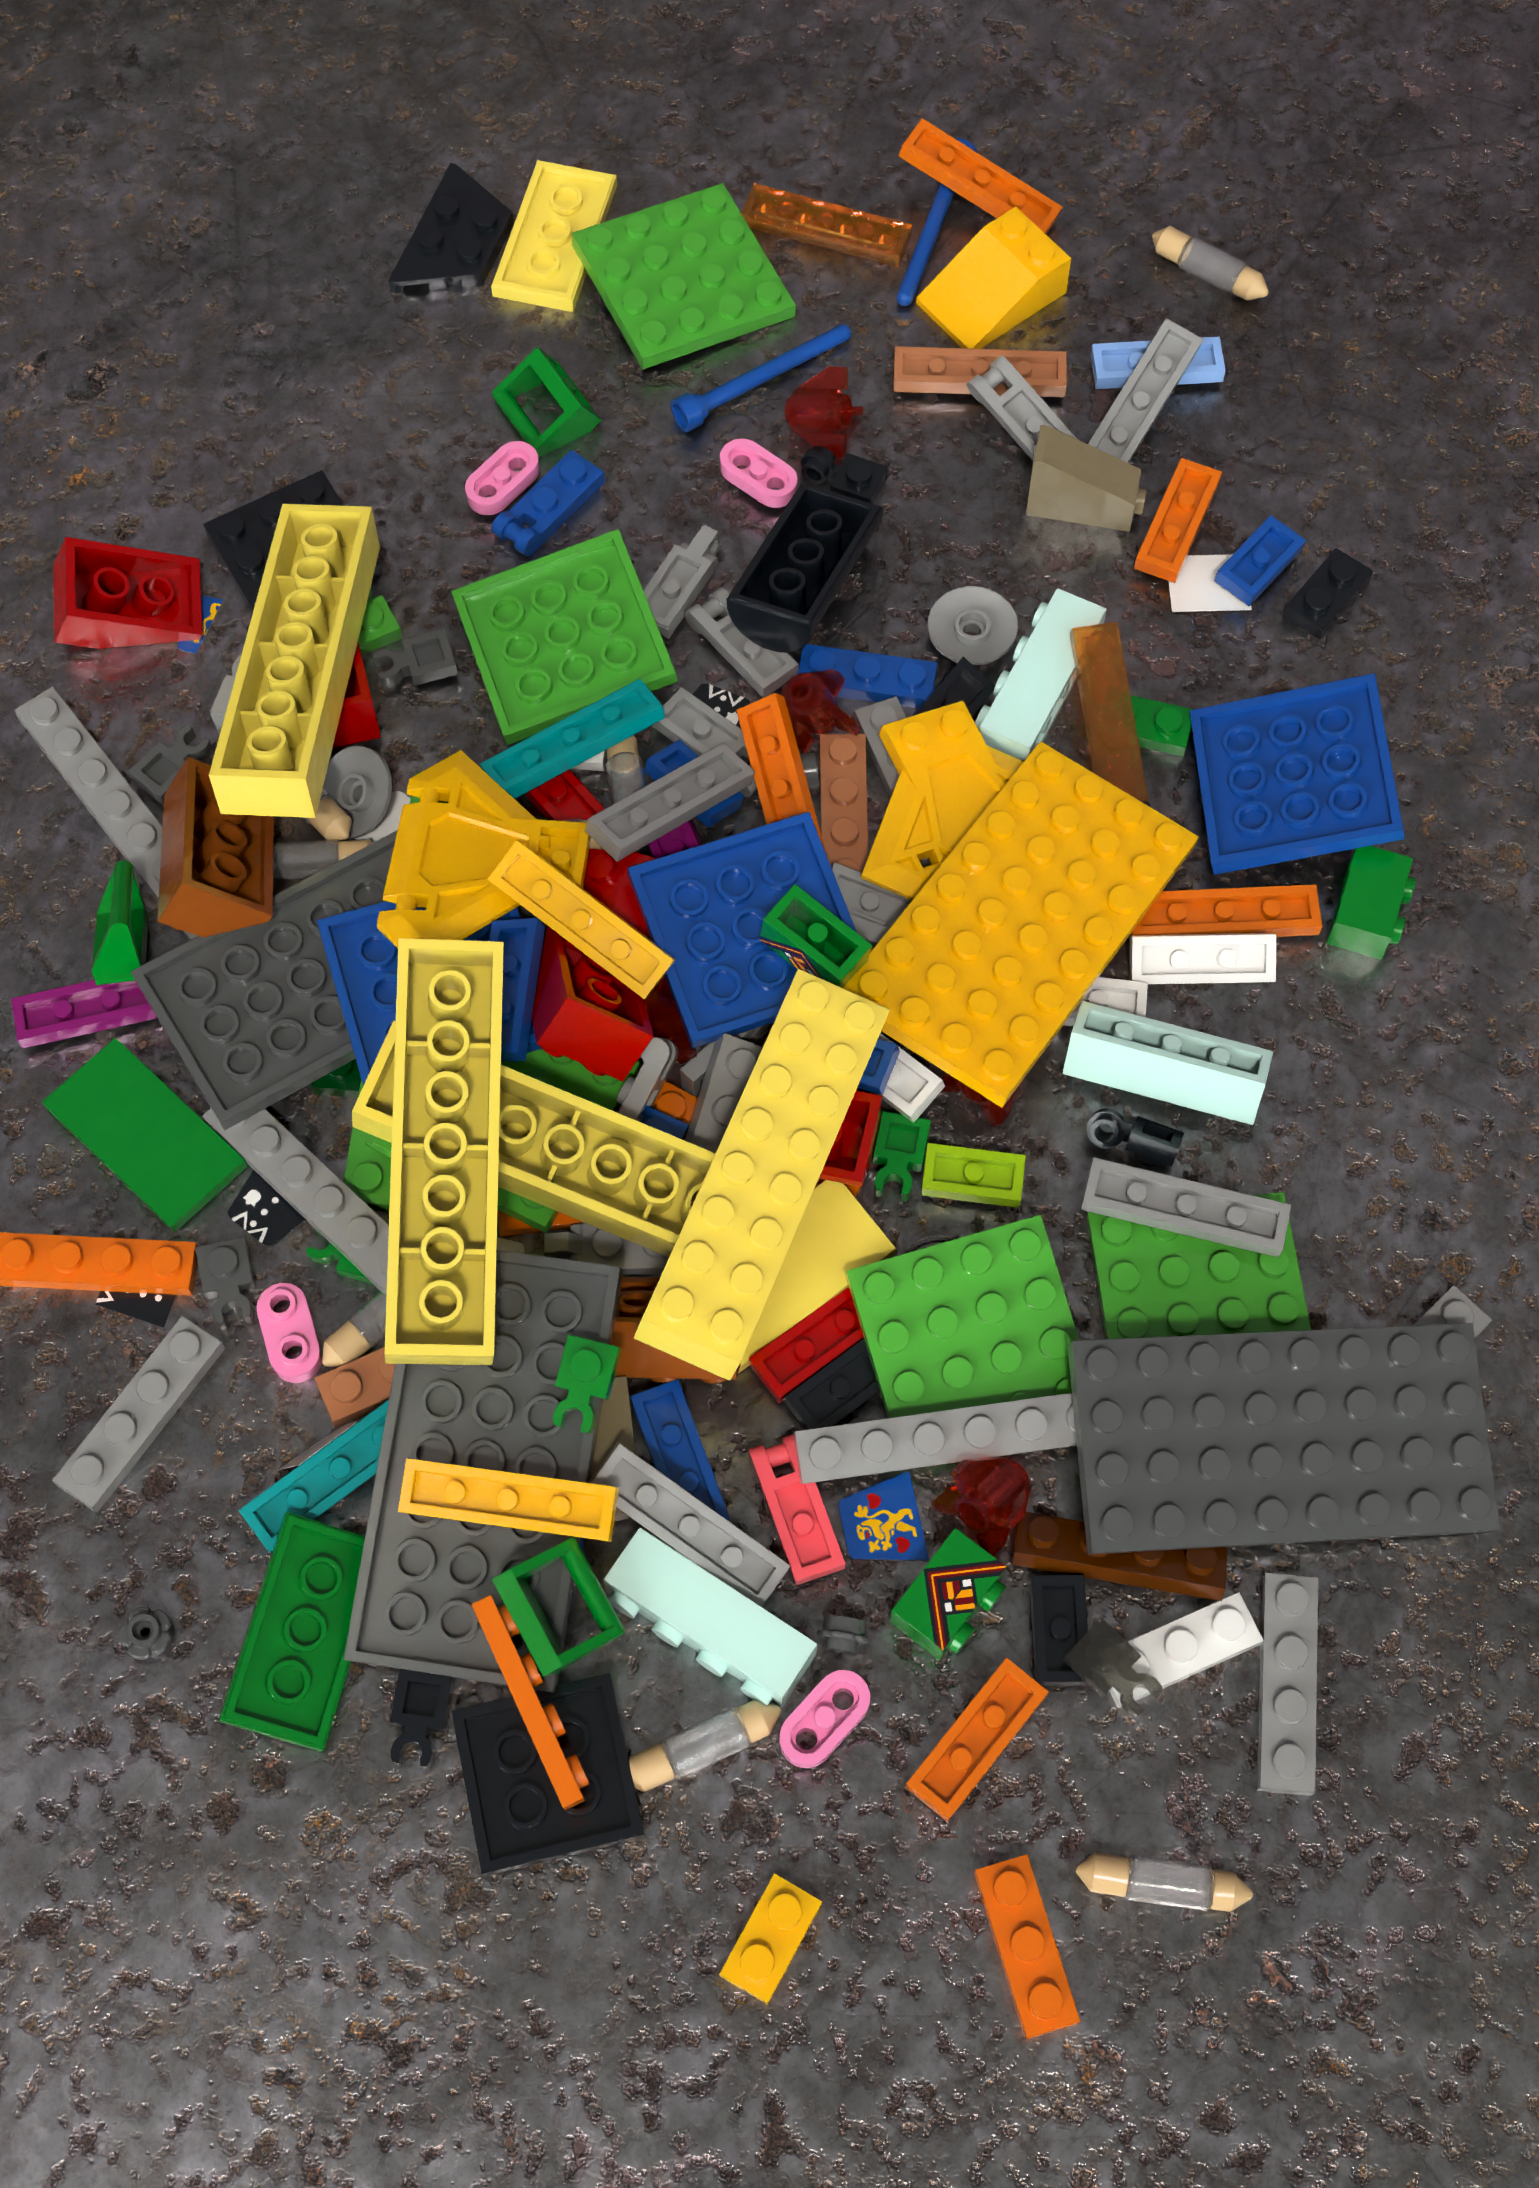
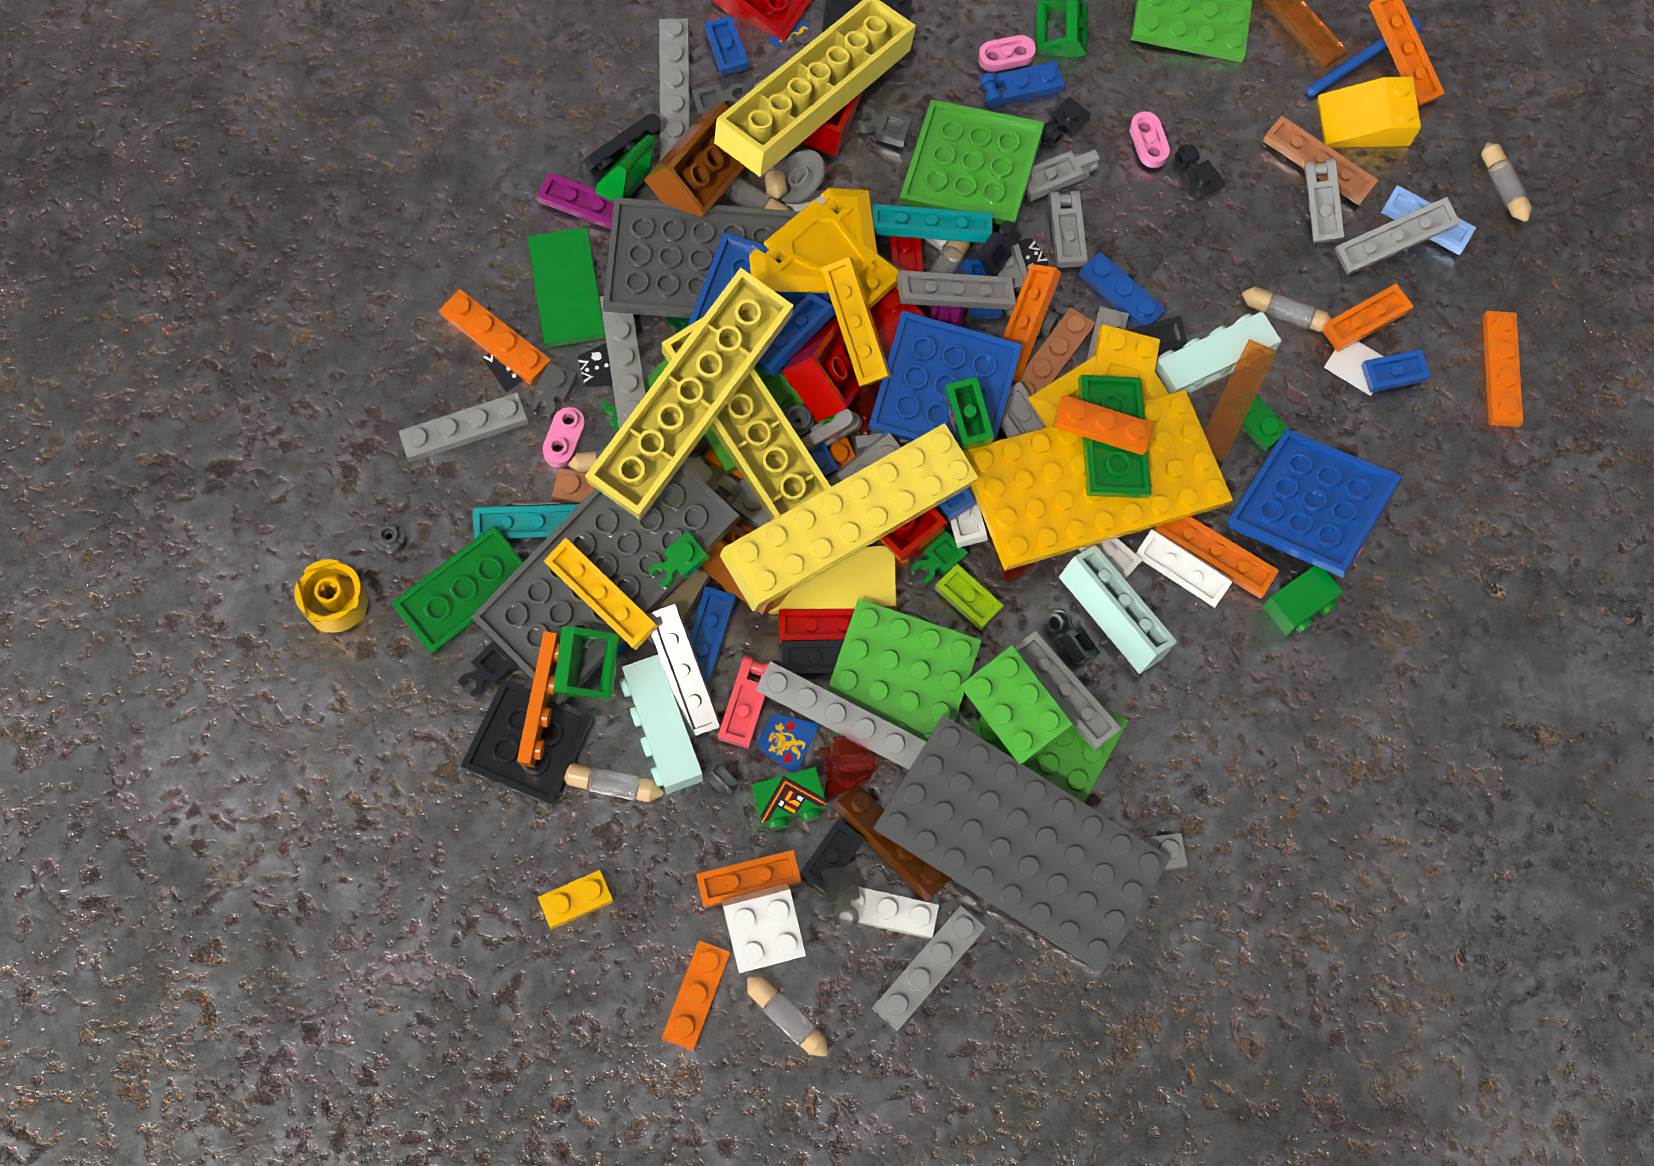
camera: 30 degrees right, 5 degrees up
bright green plate [358,588,403,655] -> none
blue piece [670,324,852,432] -> none
black brick [726,483,883,653] -> none
clear red brick [779,669,861,753] -> none
bright pink plate [780,1670,870,1768] -> none
clear red brick [785,366,863,457] -> none
light grey dish [927,586,1018,665] -> none
dark tan slope [1026,425,1147,532] -> none
black plate [1283,548,1373,639] -> none
none -> yellow brick [294,559,368,633]
none -> black plate [583,114,661,170]
none -> blue plate [704,15,749,77]
none -> white brick [721,884,806,973]
none -> dark grey plate [784,405,814,436]
none -> bright green brick [960,645,1077,766]
none -> black plate [977,220,1022,276]
none -> black plate [1041,96,1091,146]
none -> orange plate [1053,395,1152,455]
none -> green tile [1078,375,1152,498]
none -> piece [1242,286,1331,332]
none -> orange plate [1483,311,1523,427]

